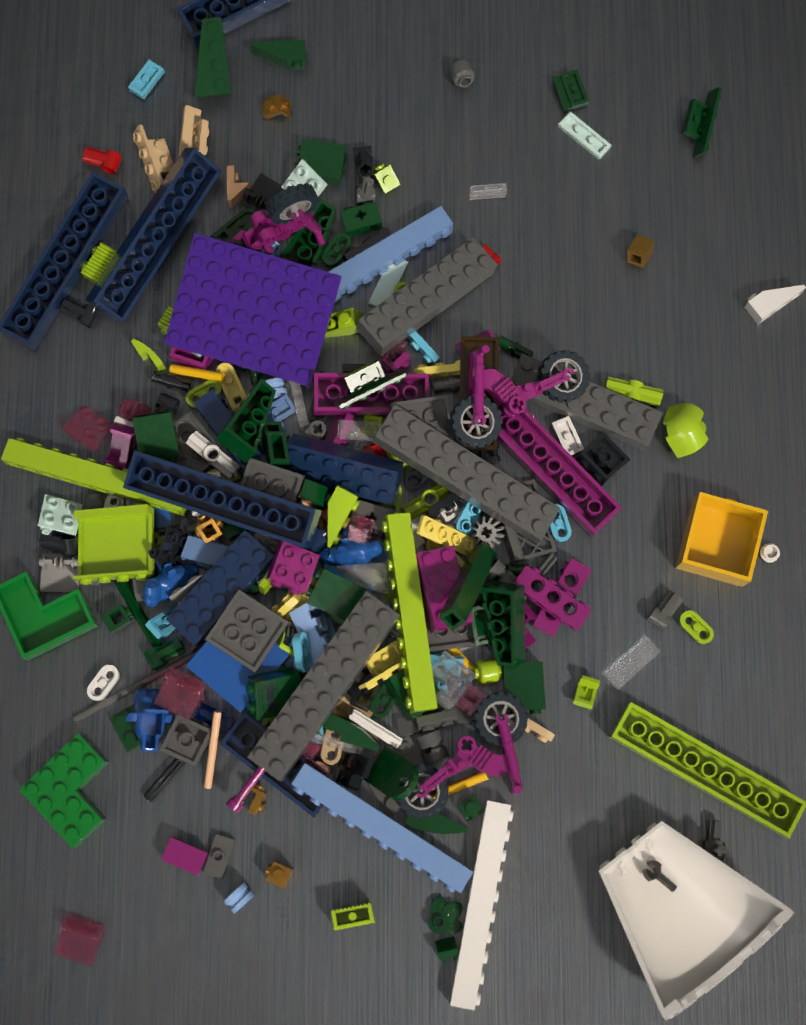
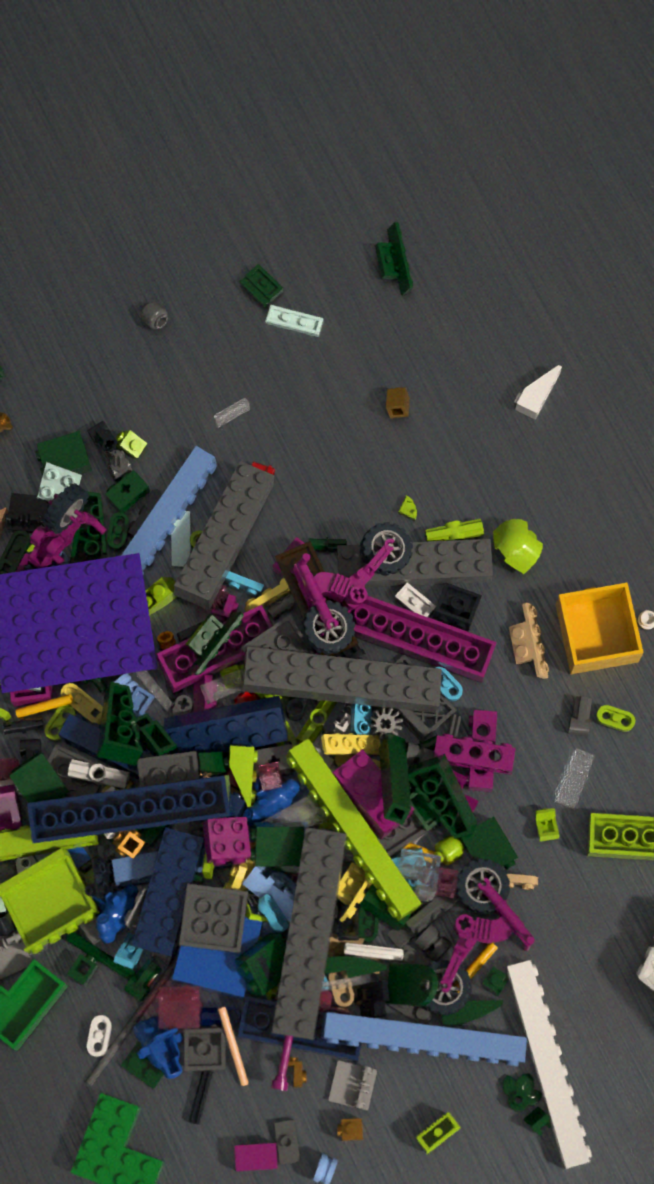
camera: 25 degrees left, 5 degrees down
none -> orange bush [157,631,176,650]
none -> light grey hinge [328,1060,377,1111]
none -> lime tile [398,495,417,521]
none -> tan bracket [509,602,549,679]

